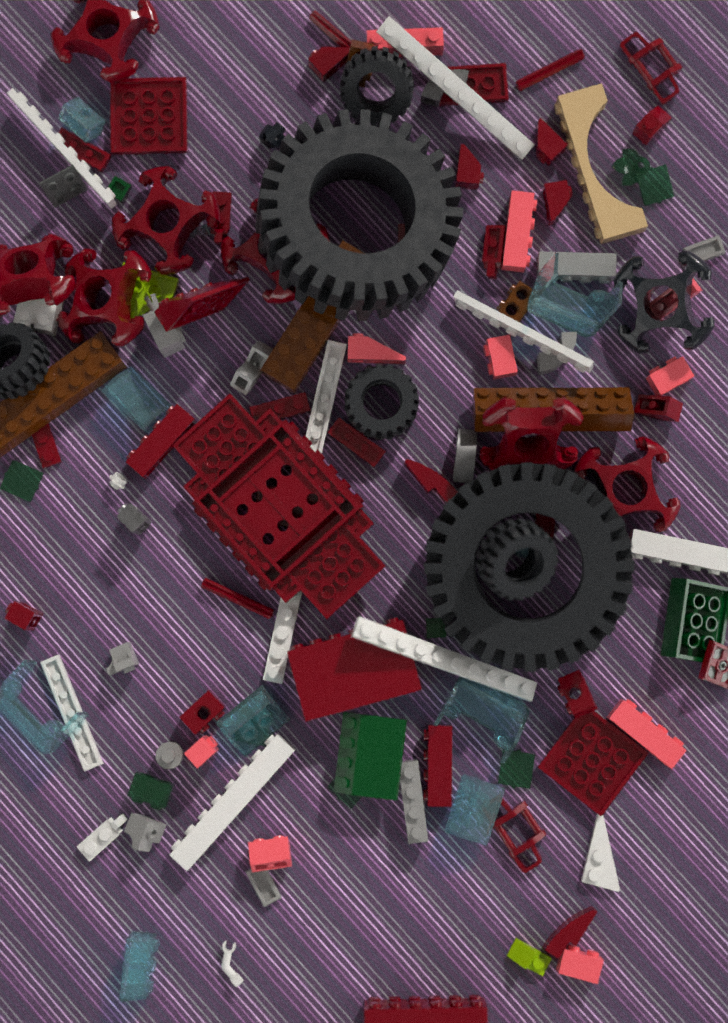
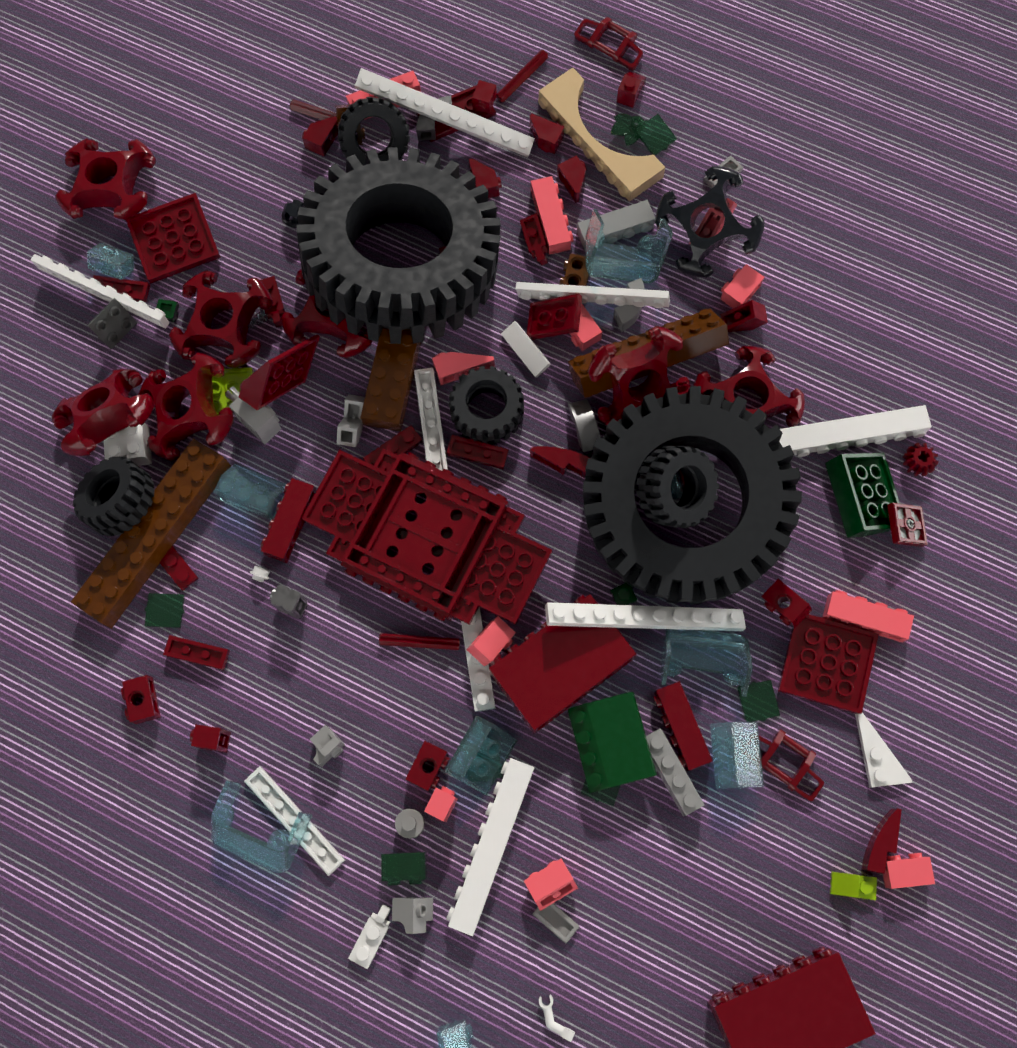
camera: 20 degrees left, 10 degrees down
none -> dark red plate [163,635,230,670]
none -> coral brick [466,616,516,666]
none -> dark red brick [472,80,497,114]
none -> white tile [501,321,551,377]
none -> dark red tile [527,293,582,340]

